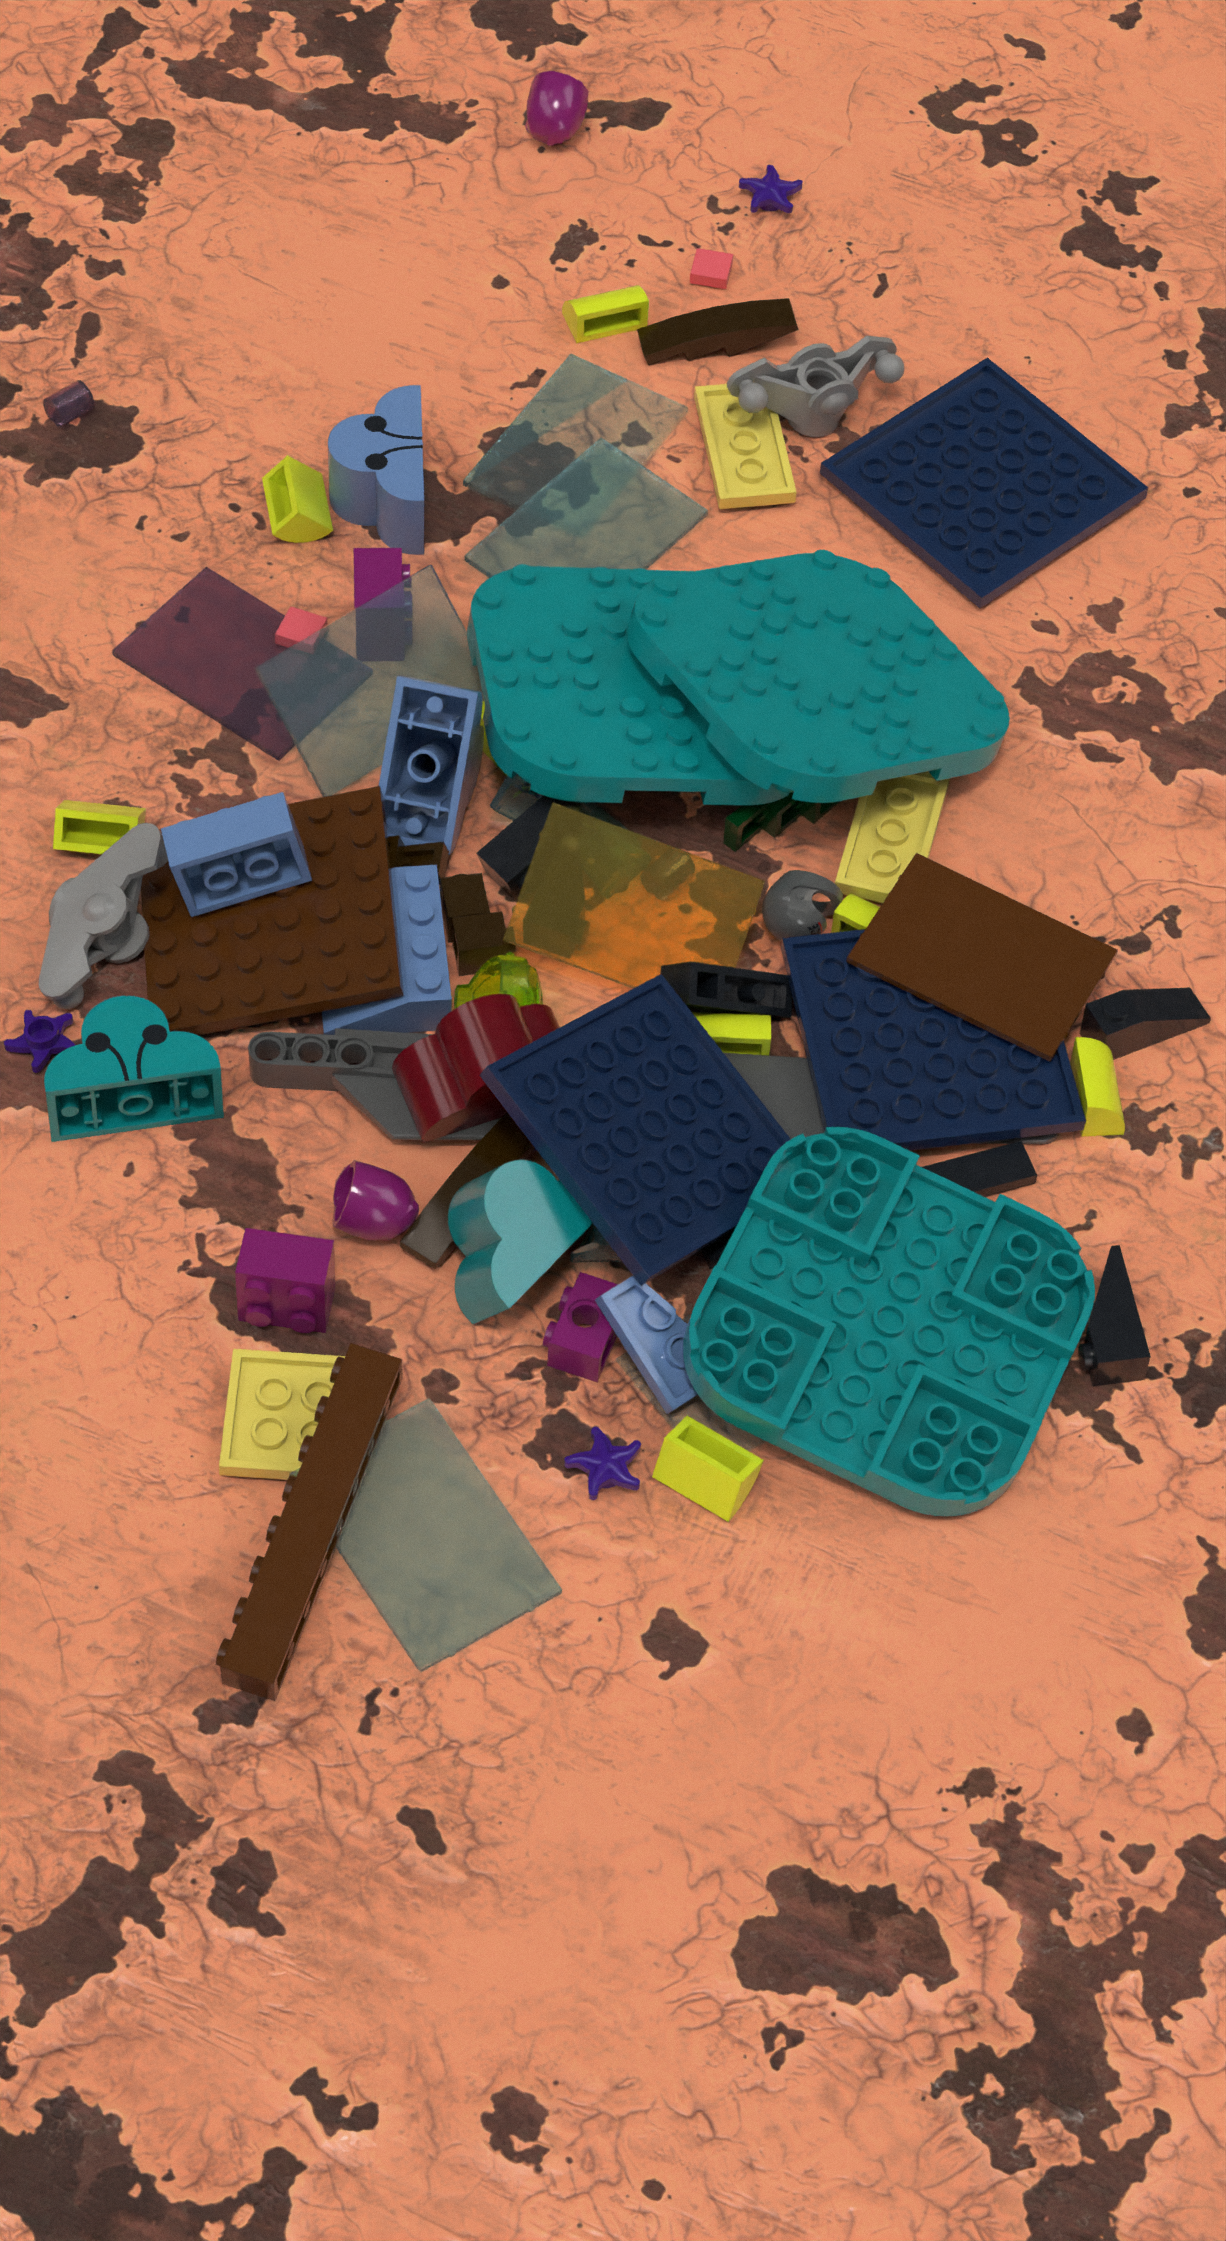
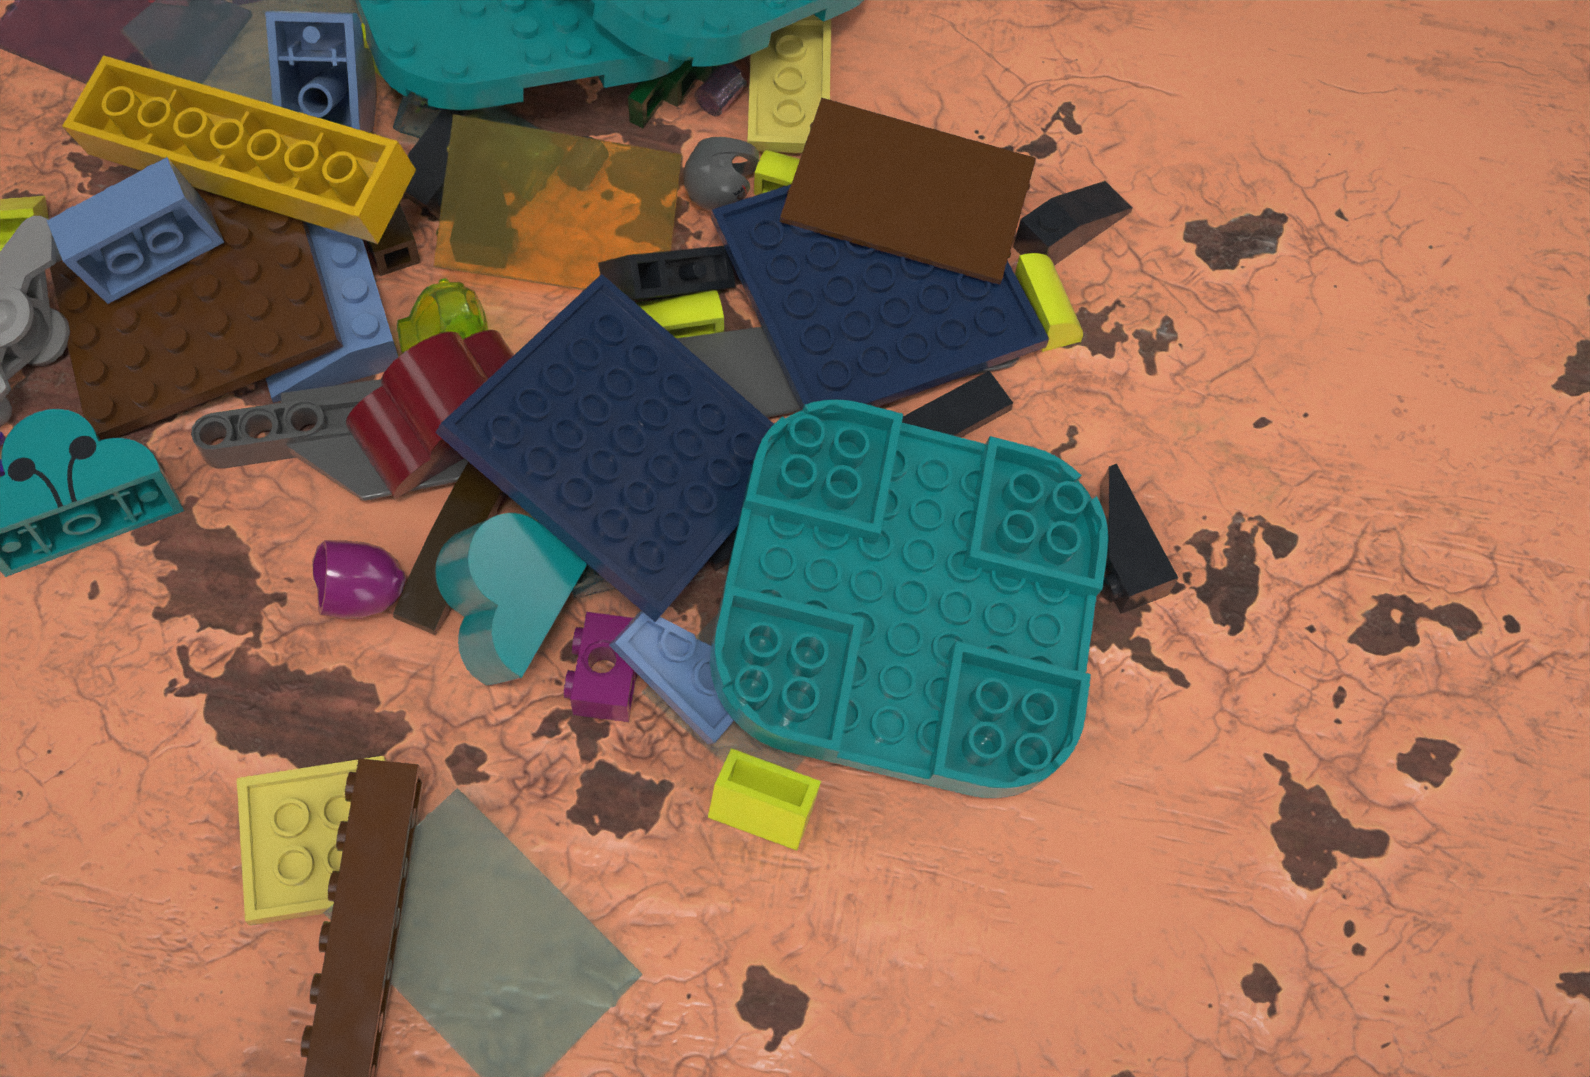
camera: 15 degrees left, 10 degrees up
magenta brick [235,1228,335,1333] -> none
dark brown brick [452,911,516,976] -> none
dark purple animal [564,1427,641,1500] -> none
none -> yellow brick [62,55,416,244]
none -> piece [695,63,747,116]

